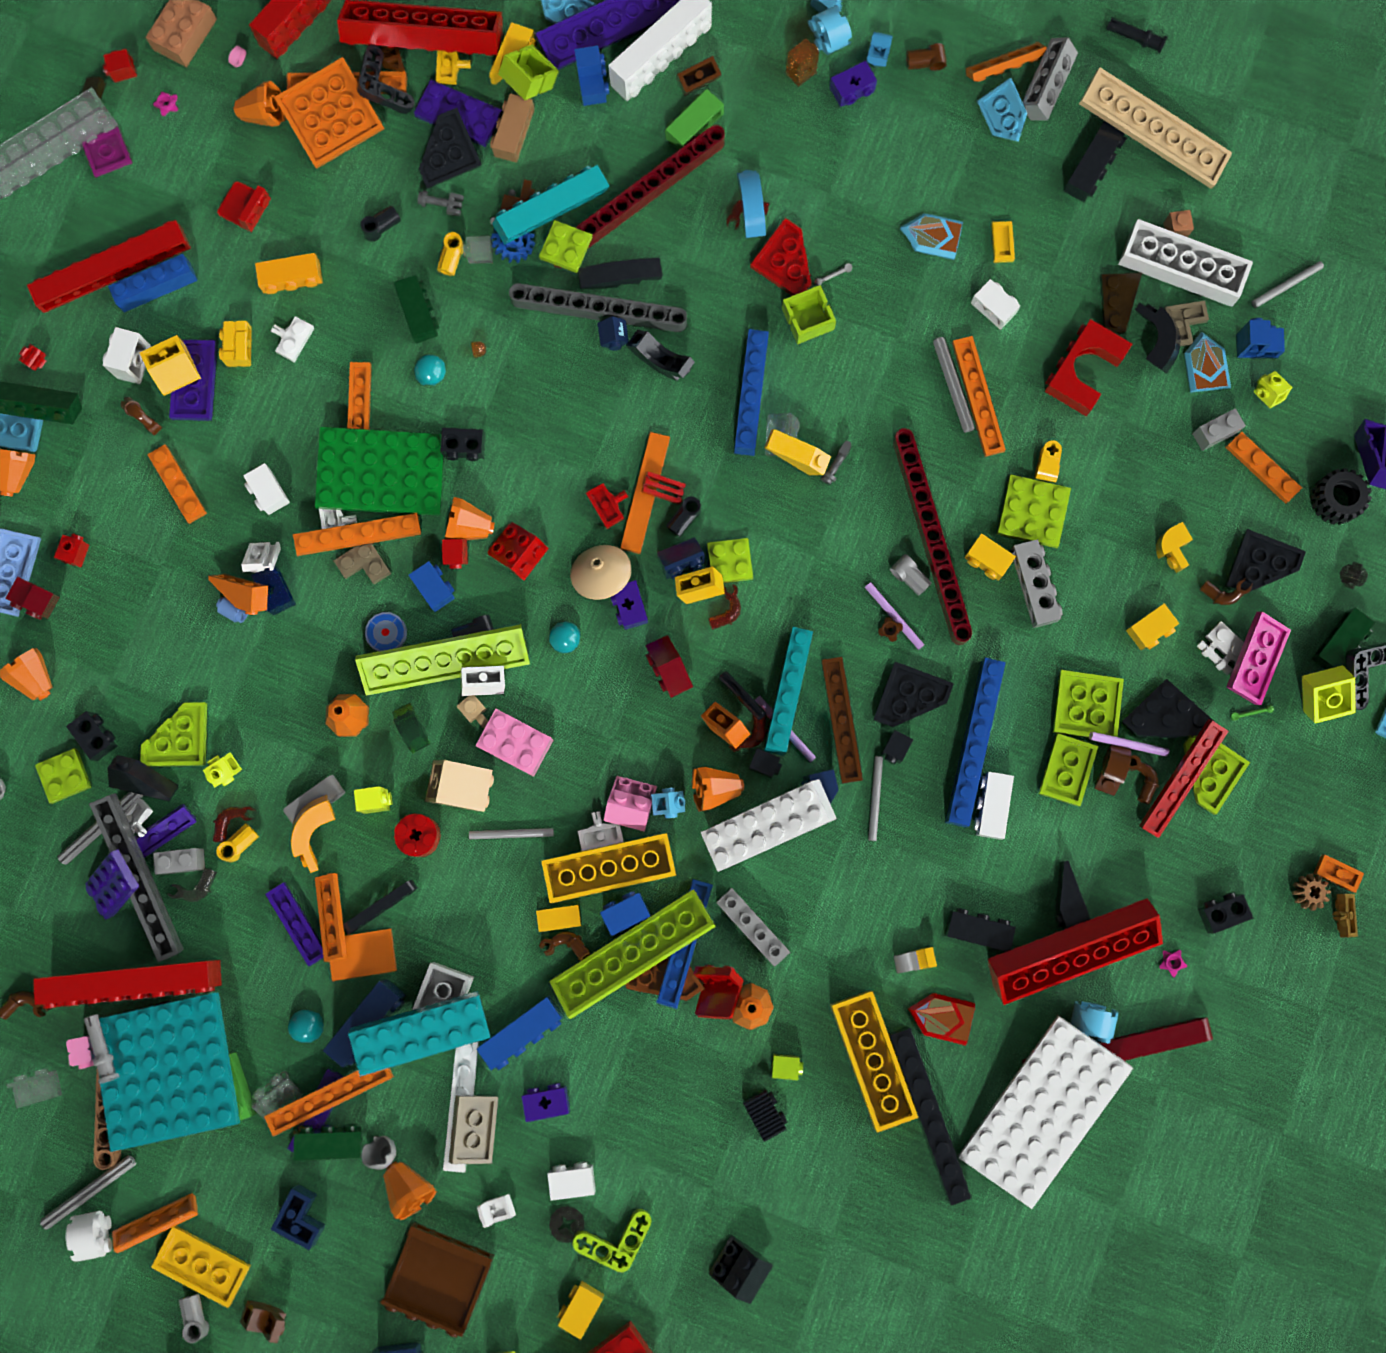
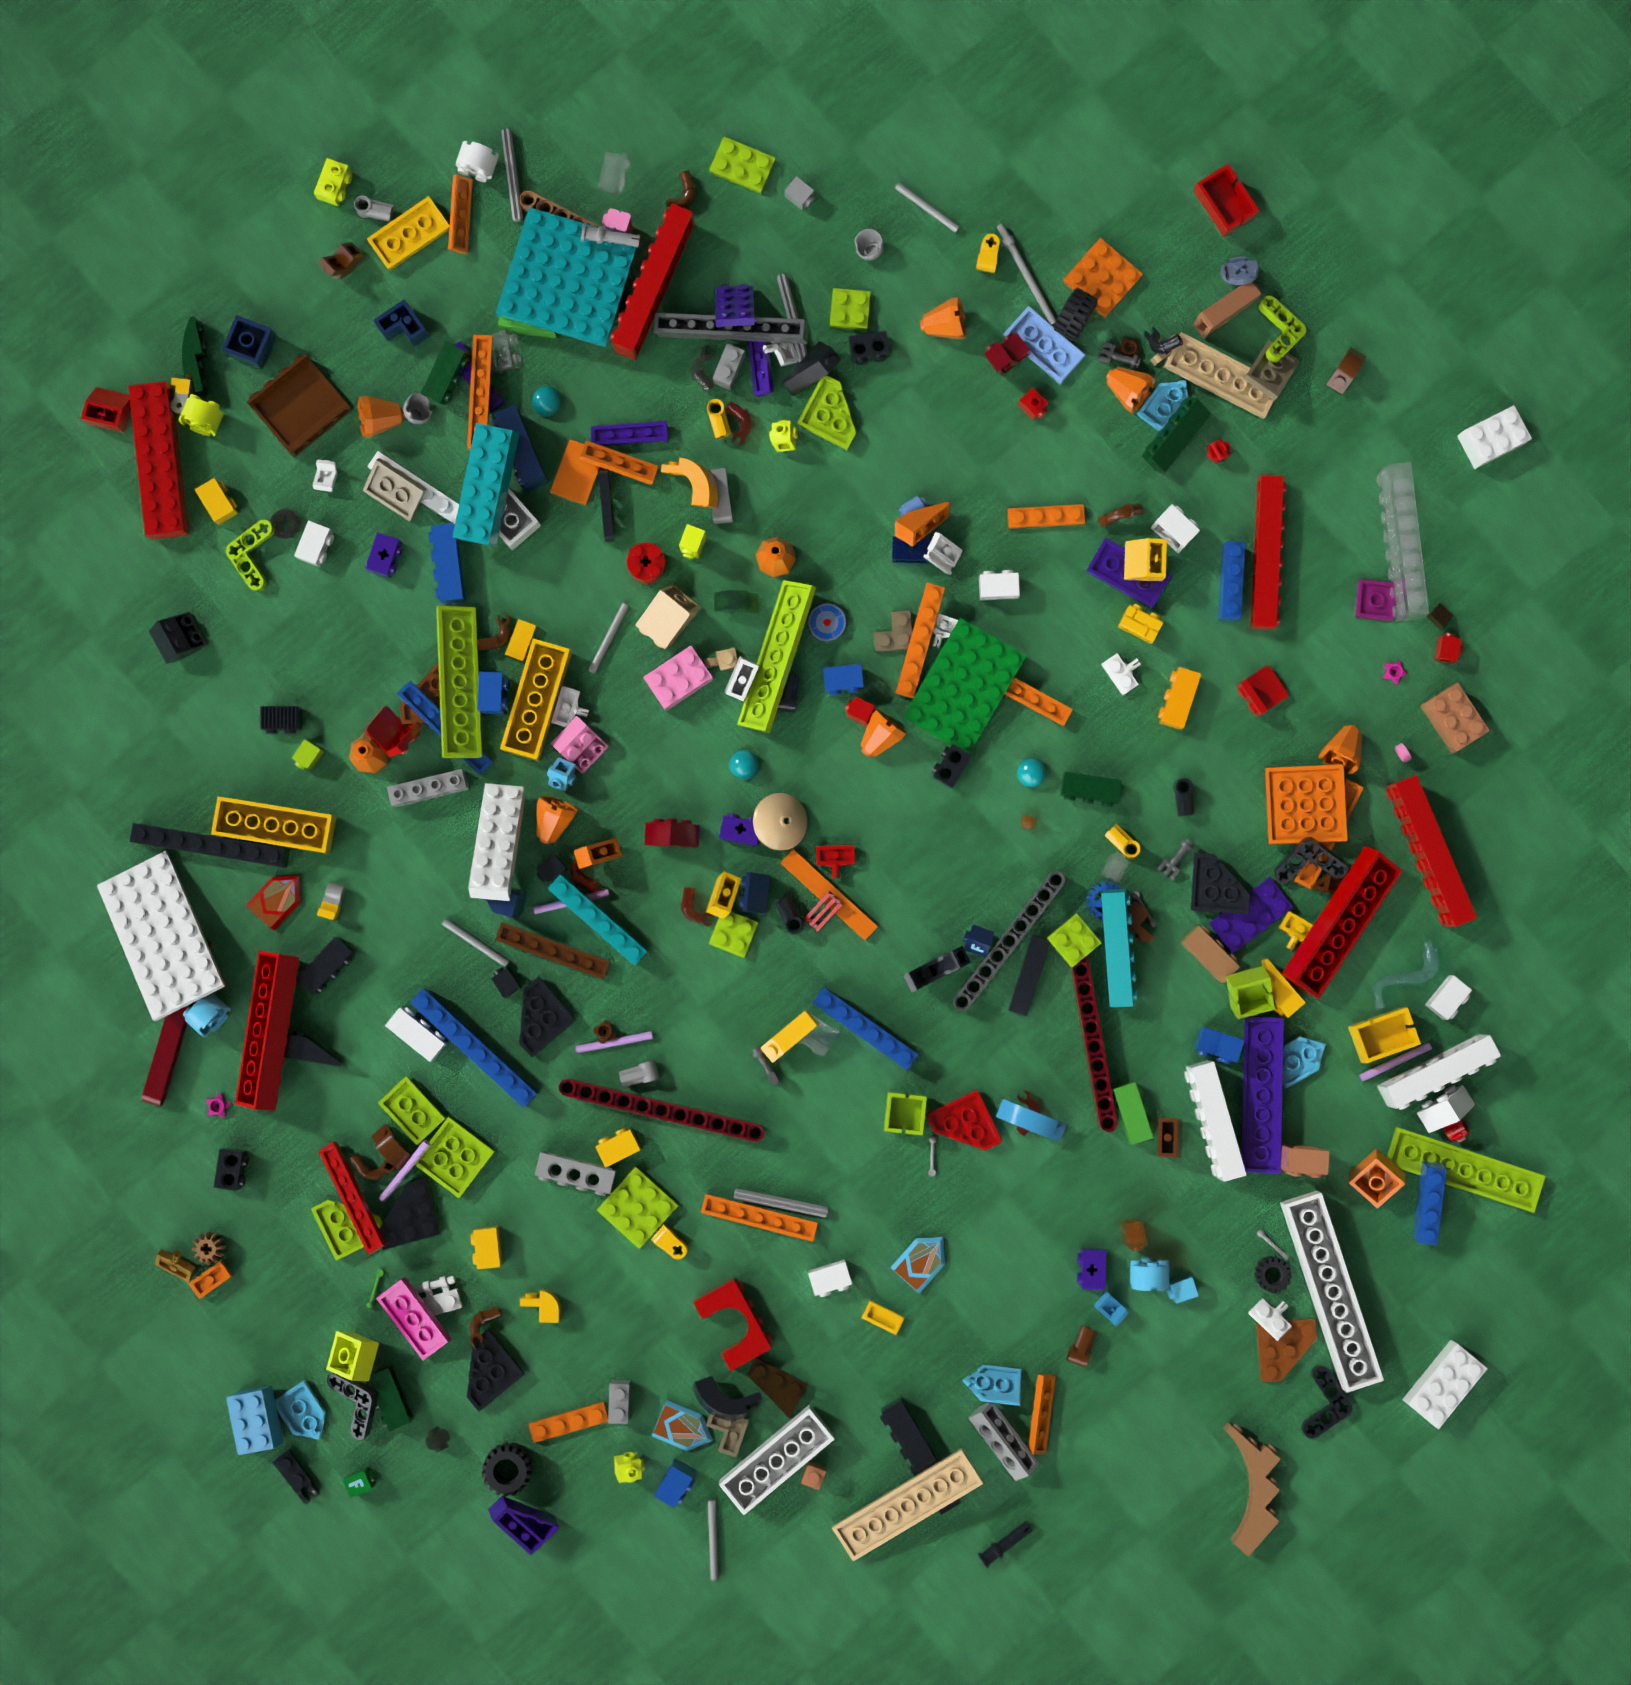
camera: 115 degrees right, 5 degrees up
red bracket [488,522,549,581] -> none
black axle [719,671,766,720] -> none

